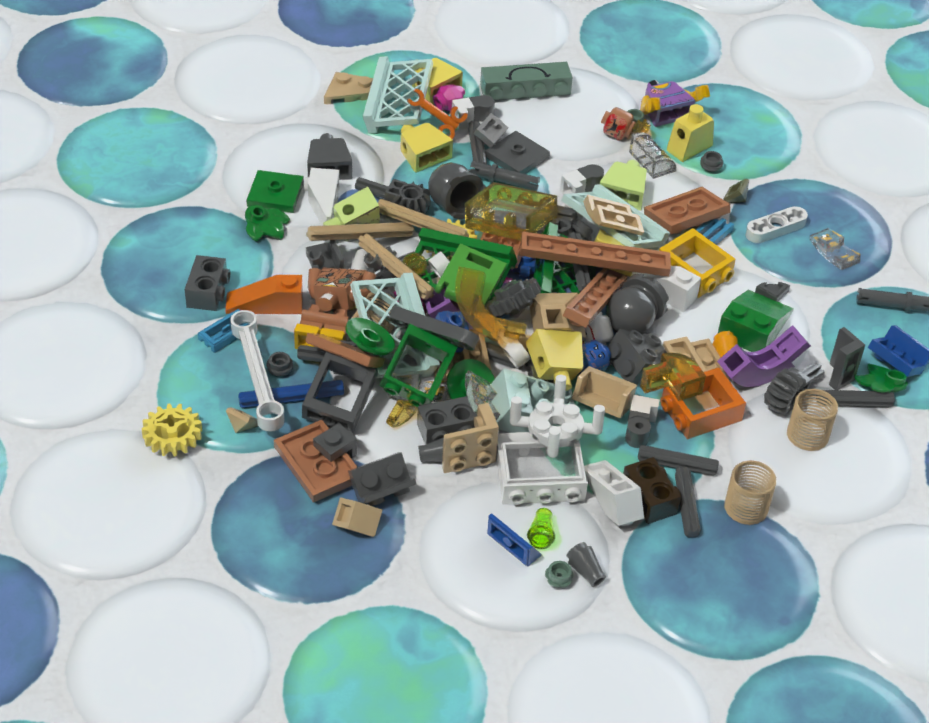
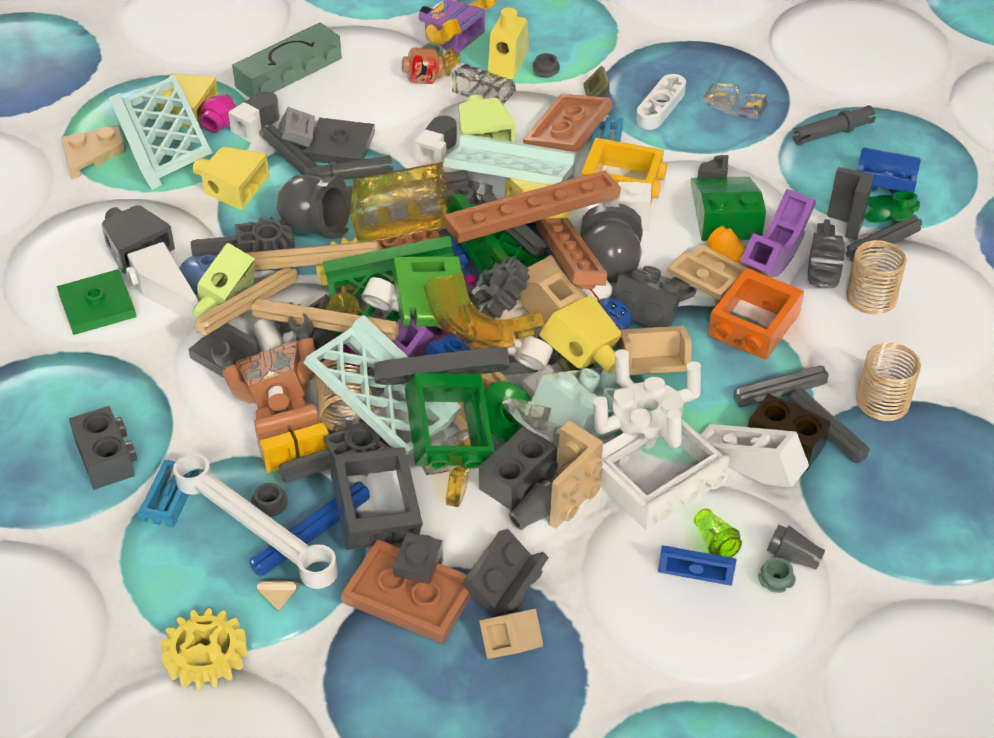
camera: 30 degrees left, 0 degrees up
orange slope [225,275,303,314] -> none
green plate [245,205,290,241] -> none
nougat tile [305,333,385,368] -> none
green dish [345,317,395,355] -> none
orange bar [407,89,468,139] -> none
tan slope [583,195,644,236] -> none
dark grey leg [625,395,660,448] -> none
clear yellow brick [640,353,706,401] -> none

